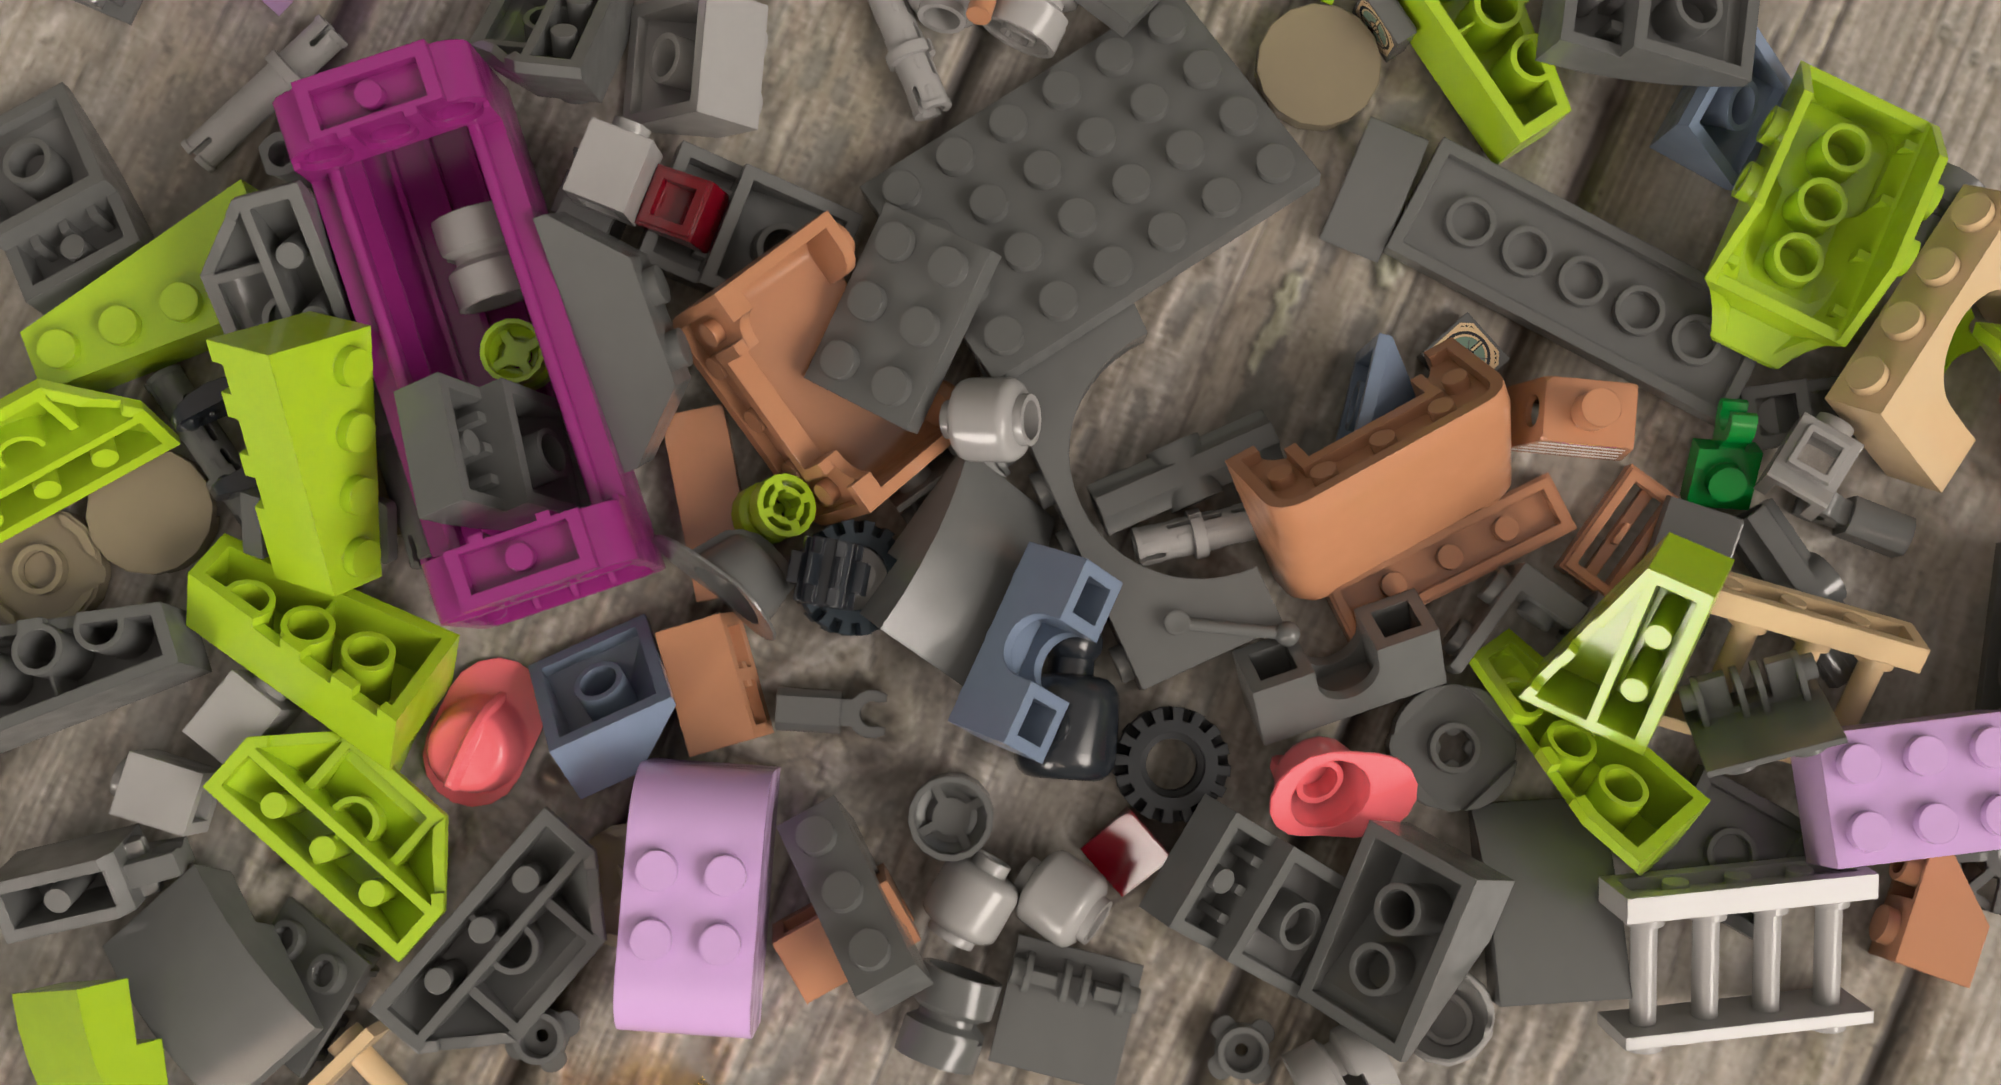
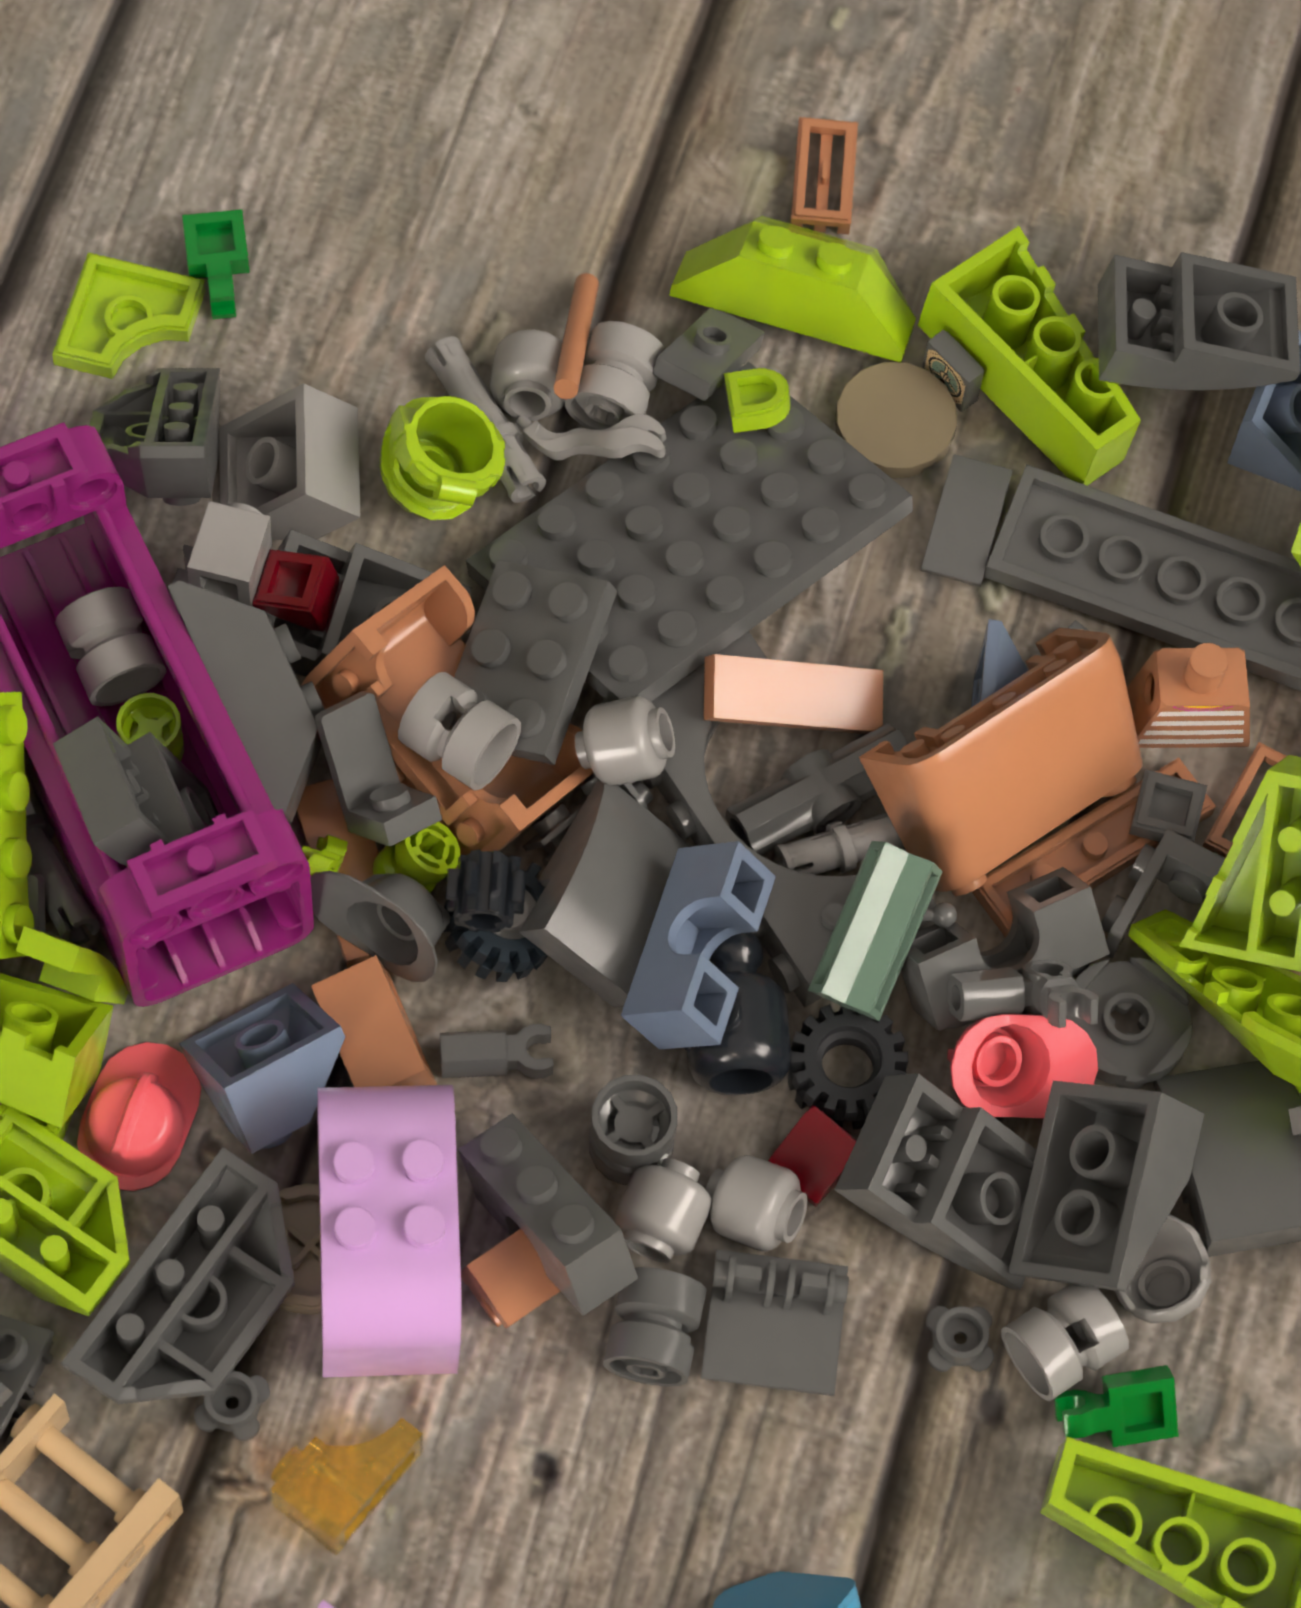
camera: 10 degrees left, 20 degrees down
none -> lime slope [16,926,128,1005]
none -> lime piece [302,834,348,876]
none -> dark grey bracket [315,691,442,847]
none -> lime helmet [379,396,505,520]
none -> light grey wheel [398,672,521,791]
none -> light grey hair [516,414,666,460]
none -> tile [704,654,883,734]
none -> lime tile [724,368,791,433]
none -> sand green piece [808,841,943,1021]
none -> dark grey bar [947,960,1098,1028]
none -> dark grey tile [1129,769,1208,842]

